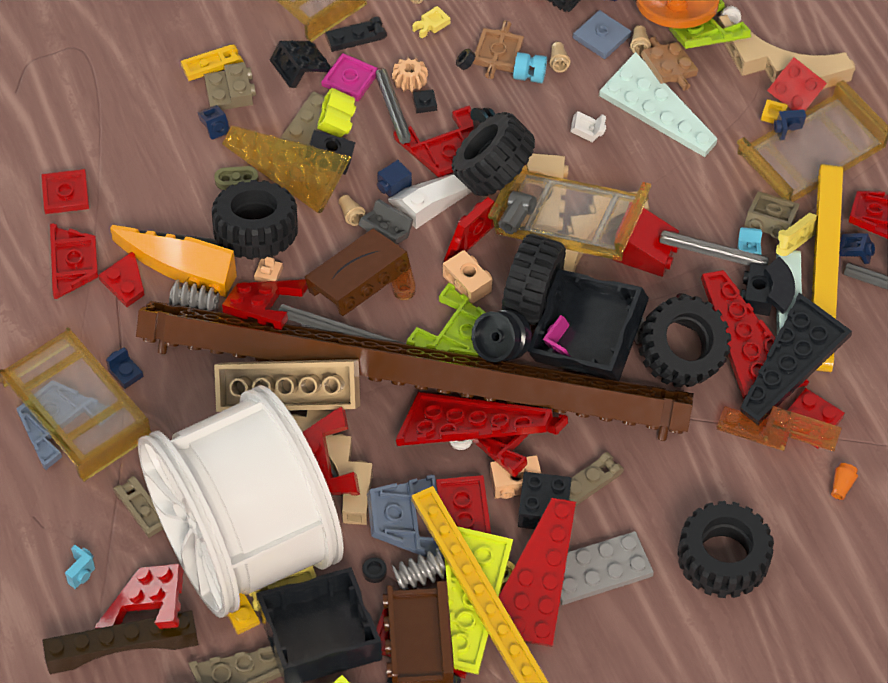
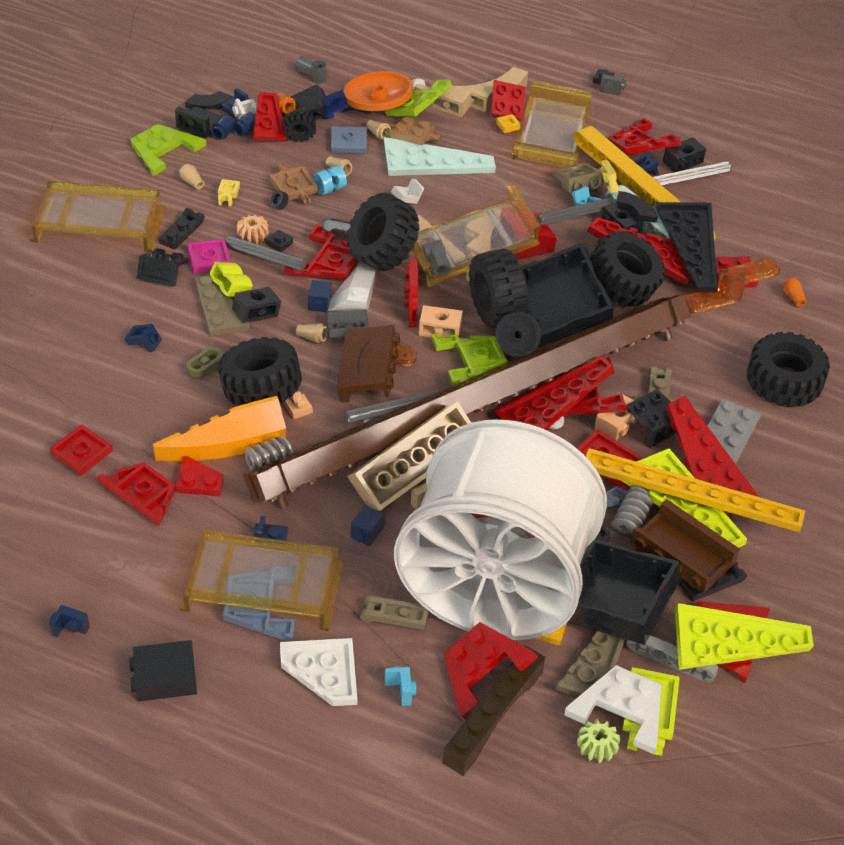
camera: 45 degrees left, 10 degrees down
yellow plate [181,45,244,81] -> none
dark tan plate [204,62,256,110] -> none
clear yellow wing [222,126,352,213] -> none
red wing [222,279,308,330] -> none
dark pink bracket [543,315,571,357] -> none
dark blue bracket [774,109,806,141] -> none
none -> white plate [280,638,357,706]
none -> dark blue brick [351,505,384,546]

